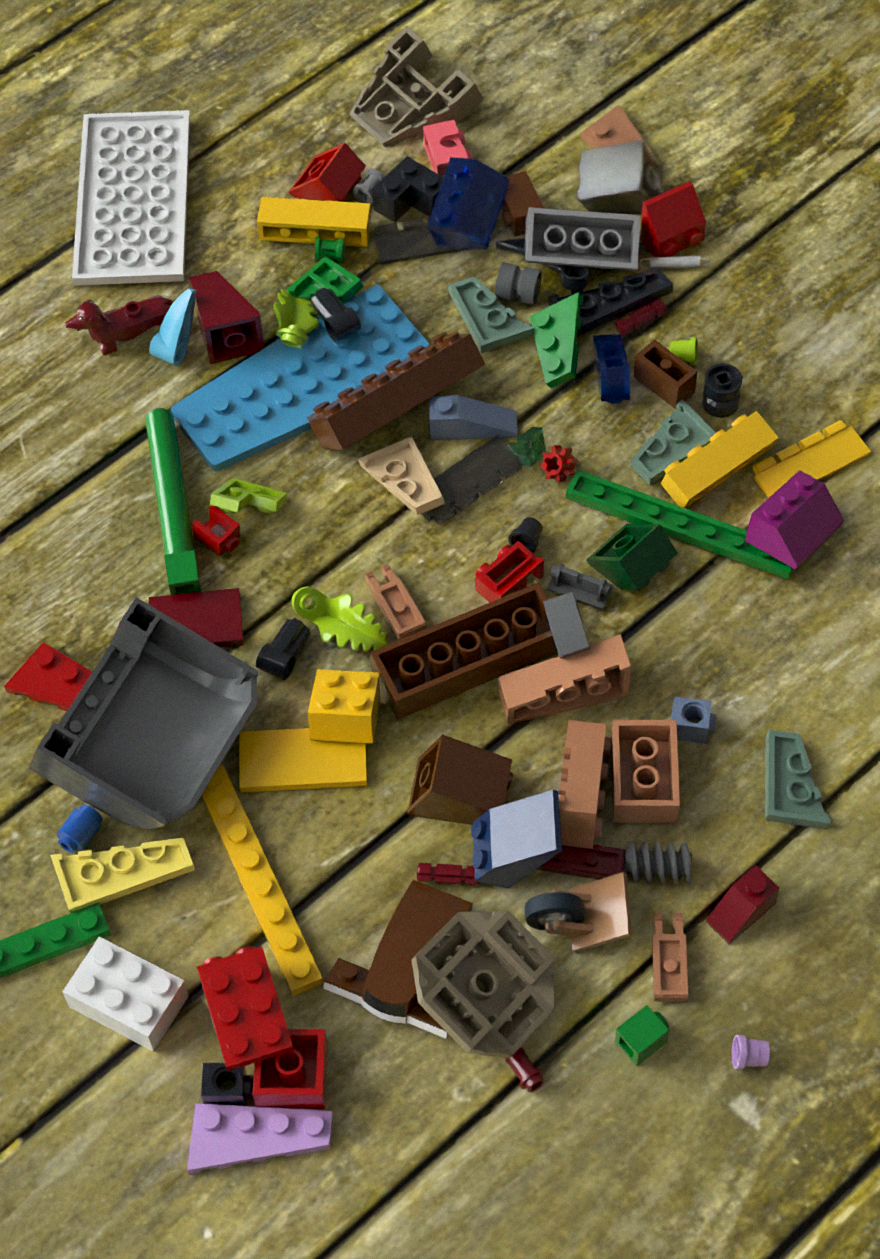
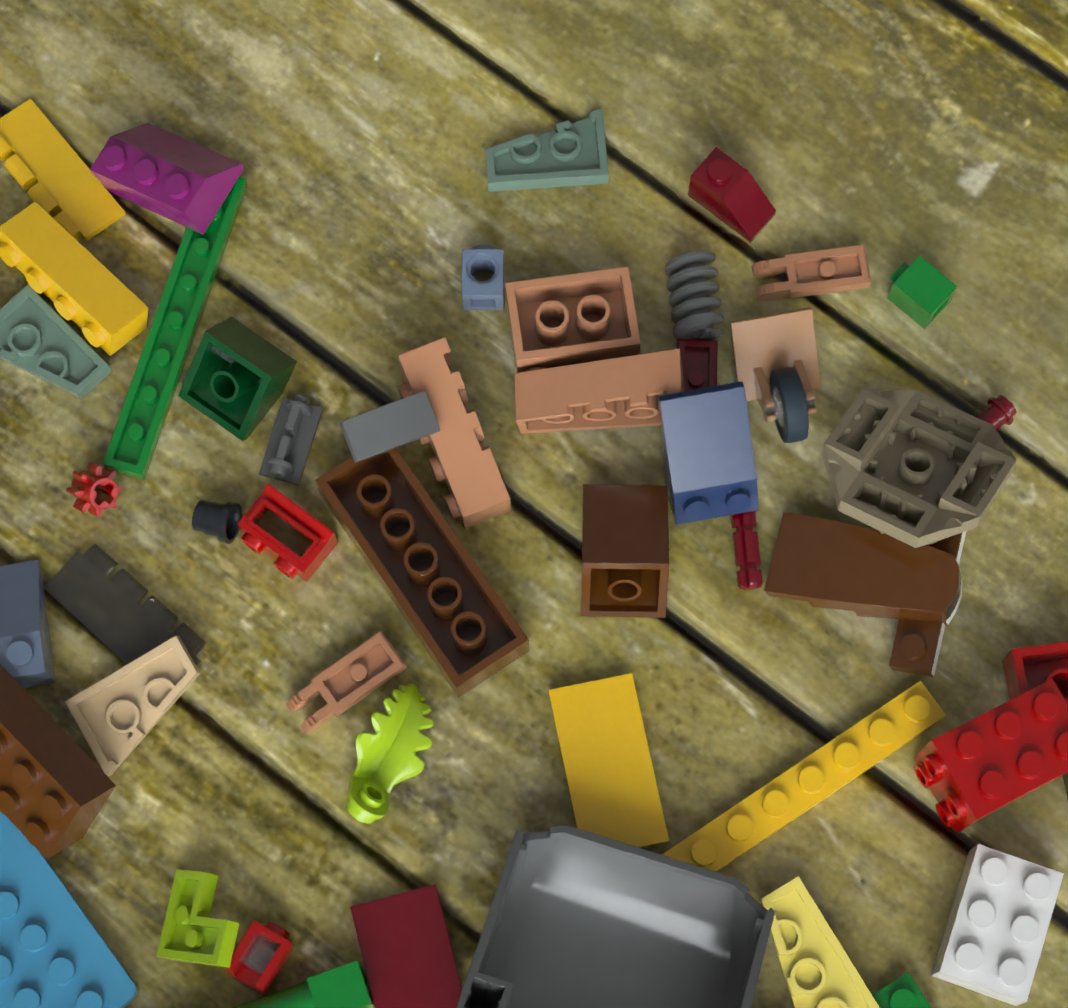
camera: 100 degrees left, 15 degrees up
black piece [256,618,311,680] -> none
yellow brick [308,669,381,743] -> none
clear green tile [509,426,547,467] -> none
lavender piece [732,1034,770,1070] -> none

